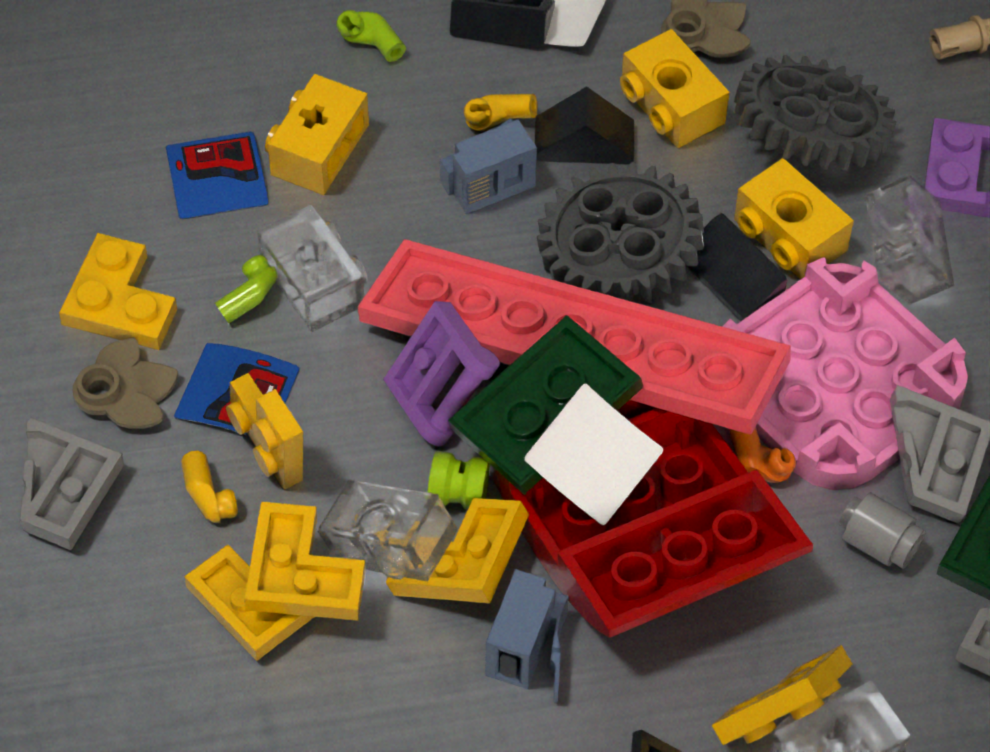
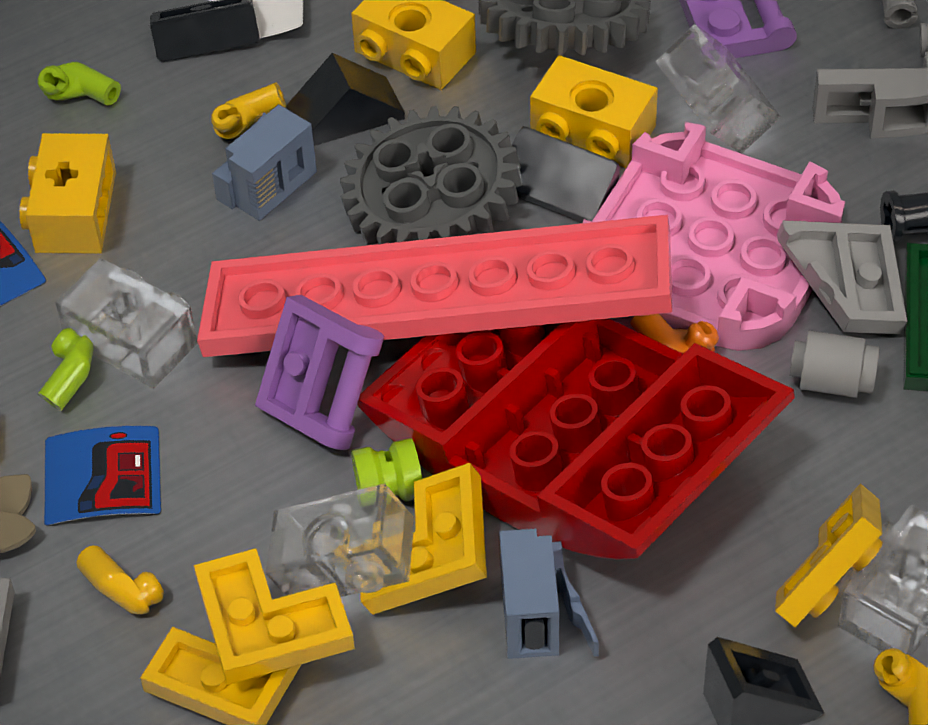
camera: 20 degrees left, 5 degrees down
yellow plate [226,373,303,490] -> none
dark green tile [448,315,643,495] -> none
white sticker [524,384,663,525] -> none

